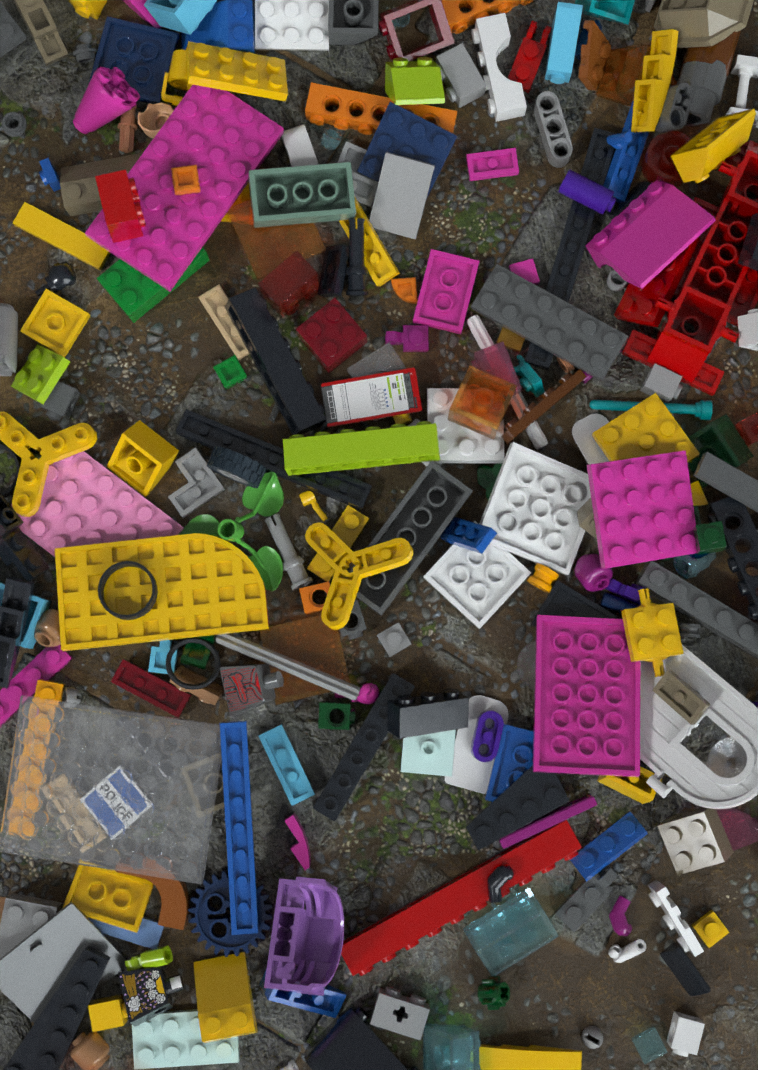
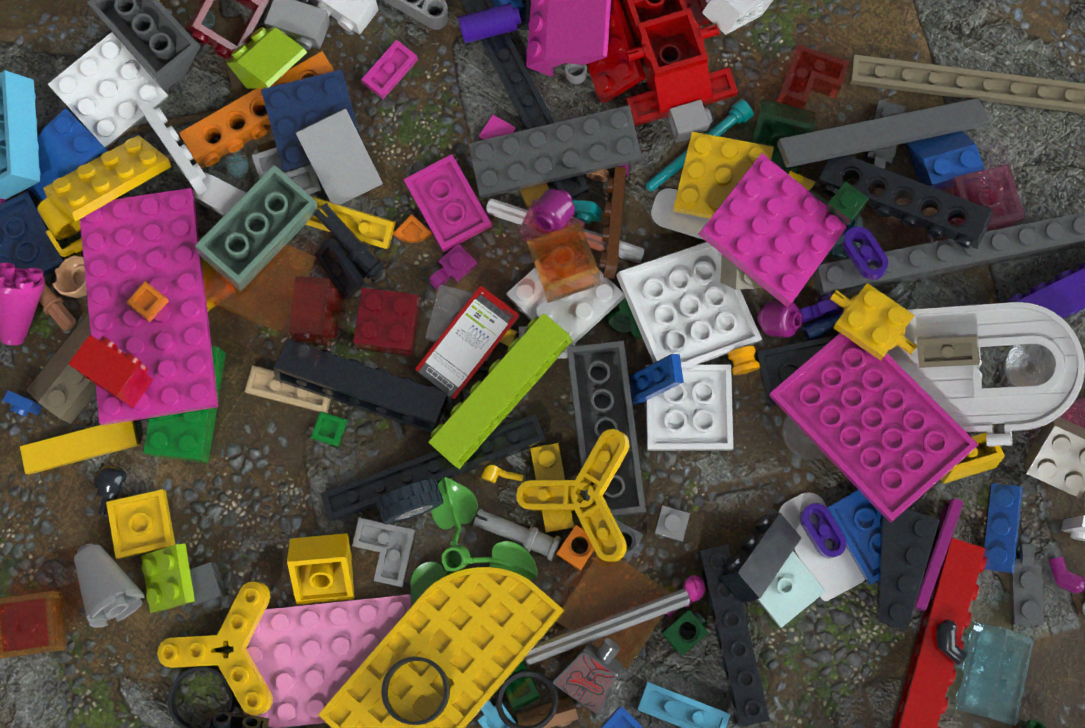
camera: 45 degrees left, 5 degrees down
none -> white plate [139,100,208,196]
none -> magenta head [533,189,575,232]
none -> dark purple plate [843,227,888,280]

